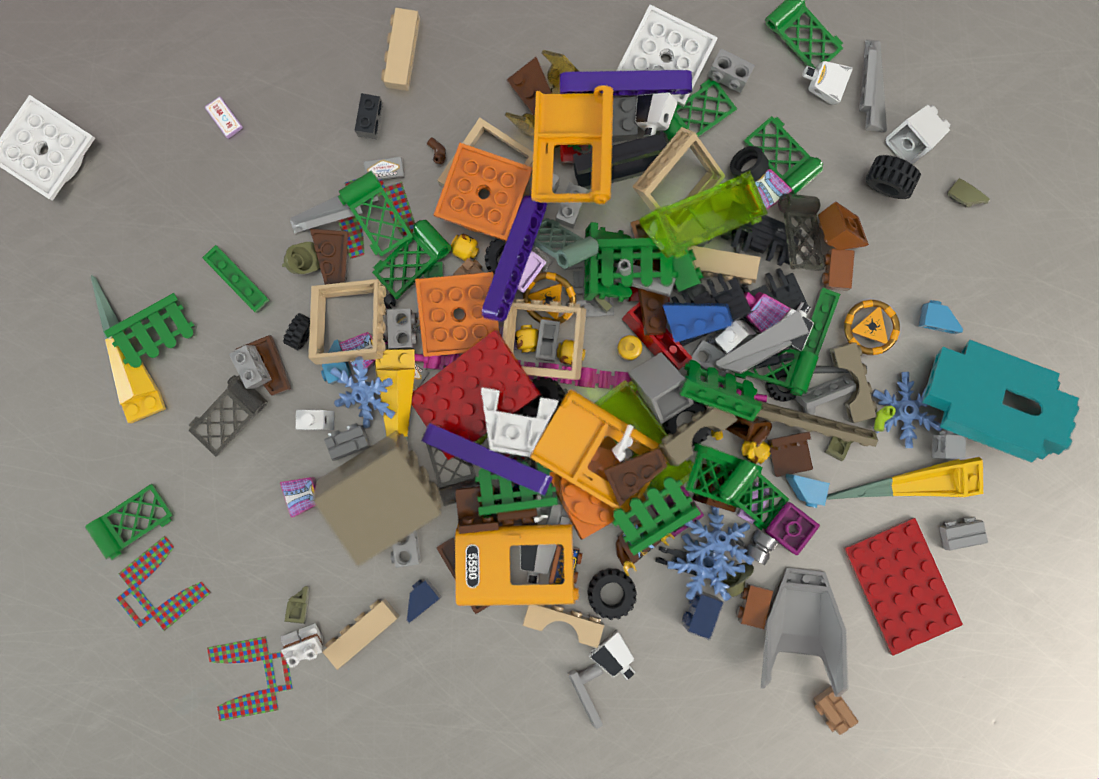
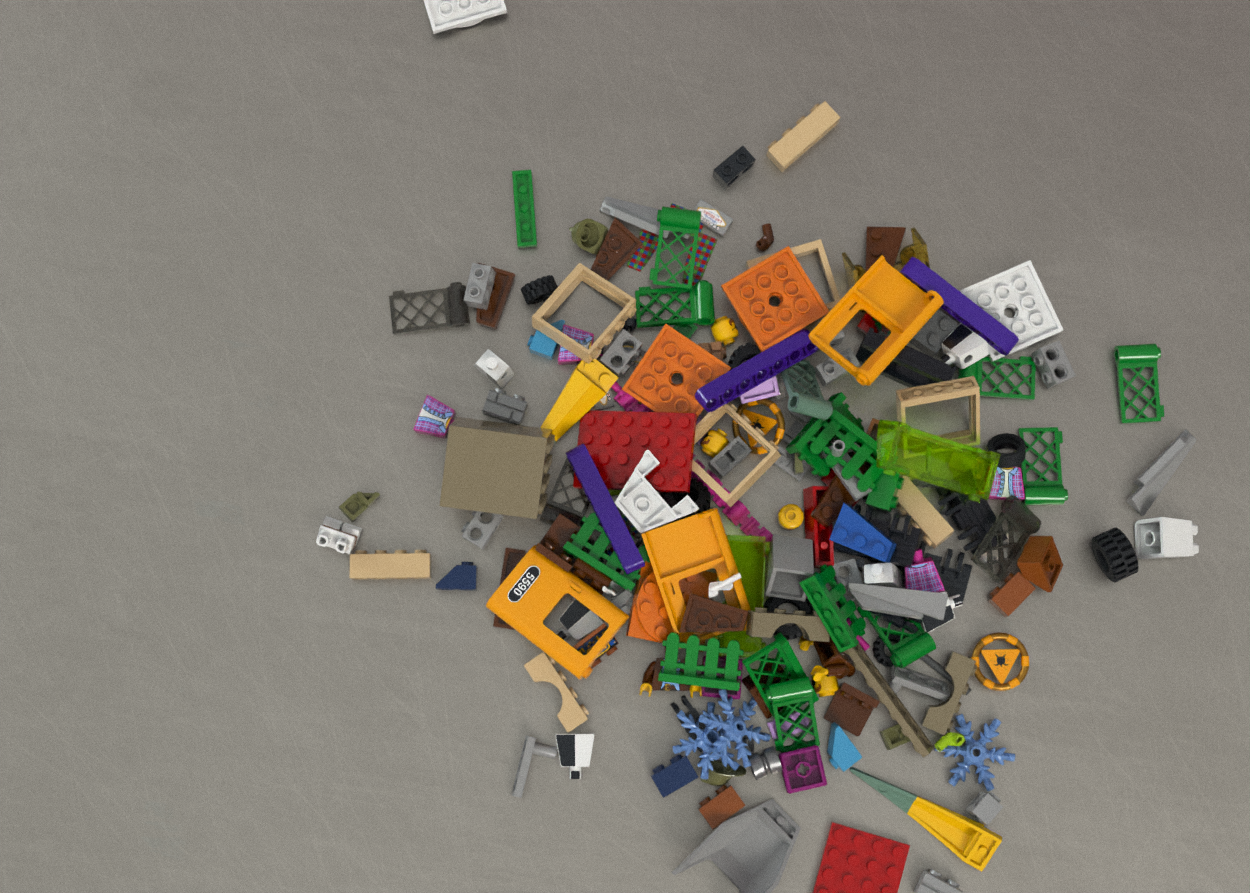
camera: 35 degrees right, 5 degrees down
green piece [85,484,174,560] -> none
yellow plate [91,275,166,424] -> none
green fence [103,293,195,368] -> none
piece [116,536,211,631] -> none
white tile [205,96,243,139] -> none
piece [207,636,293,721] -> none
medium blue piece [330,357,395,428] -> none
yellow head [557,339,586,365] -> none
black tyre [587,568,637,620] -> none
green plate [798,288,841,356] -> none
white torso [803,61,853,105] -> none
dark azure slope [918,300,963,335] -> none
teal panel [922,340,1080,463] -> none
olive slope [948,178,990,207] -> none

